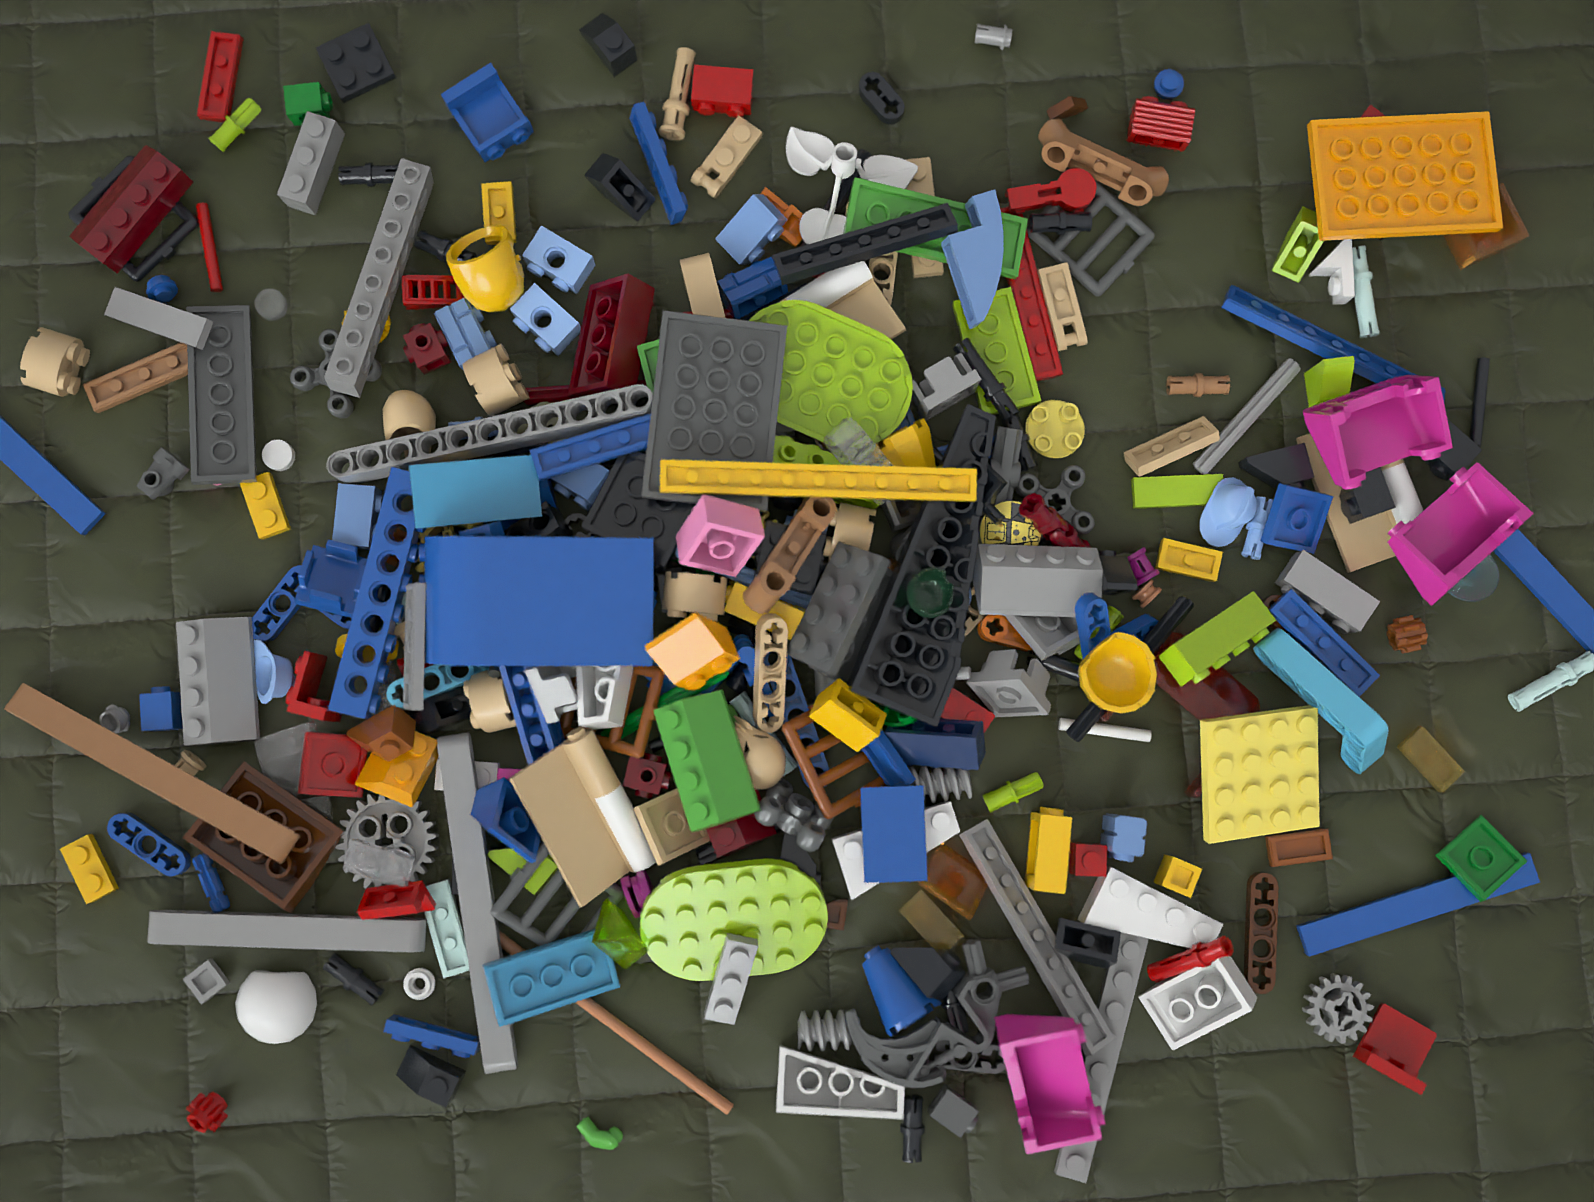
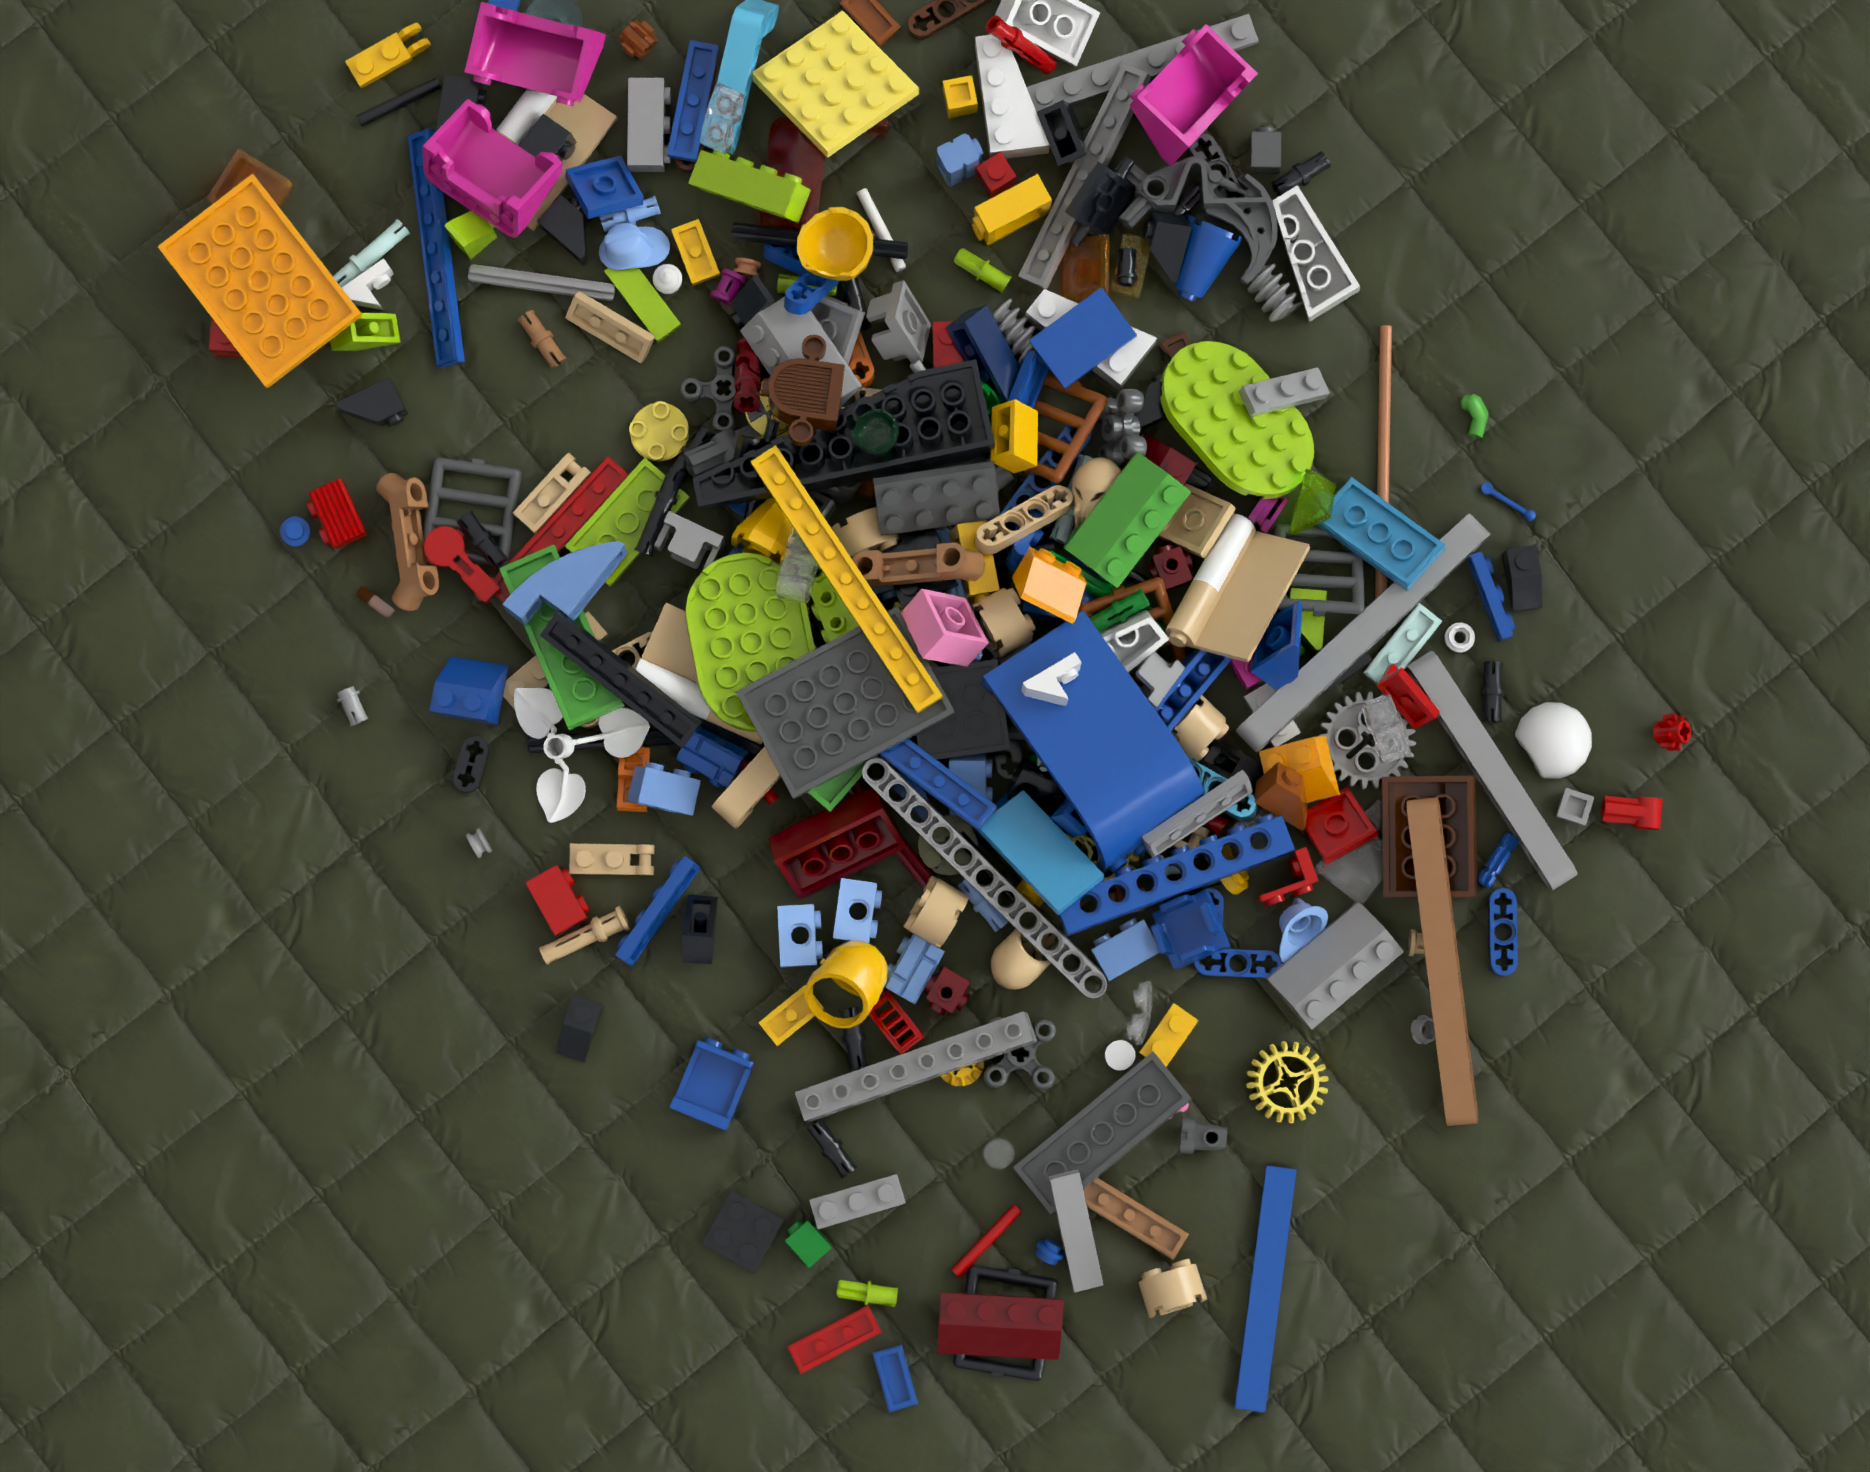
camera: 120 degrees left, 0 degrees up
yellow plate [60,834,119,904] -> none
blue brick [140,686,183,732] -> none
none -> black slope [336,377,408,427]
none -> yellow hinge [345,22,431,89]
none -> blue slope [429,656,509,725]
none -> light grey bush [466,828,492,858]
none -> white plate [653,264,683,294]
none -> clear slope [700,83,744,154]
none -> reddish brown piece [761,335,845,446]
none -> blue tile [872,1344,918,1412]
none -> white slope [1021,652,1082,706]
none -> black plate [1065,156,1136,248]
none -> green pin [1089,588,1150,633]
none -> black pin [1114,248,1138,287]
none -> clear slope [1126,981,1152,1045]
none -> light yellow gear [1246,1041,1329,1123]
none -> blue hinge [1480,482,1536,521]
none -> red piece [1601,795,1663,830]

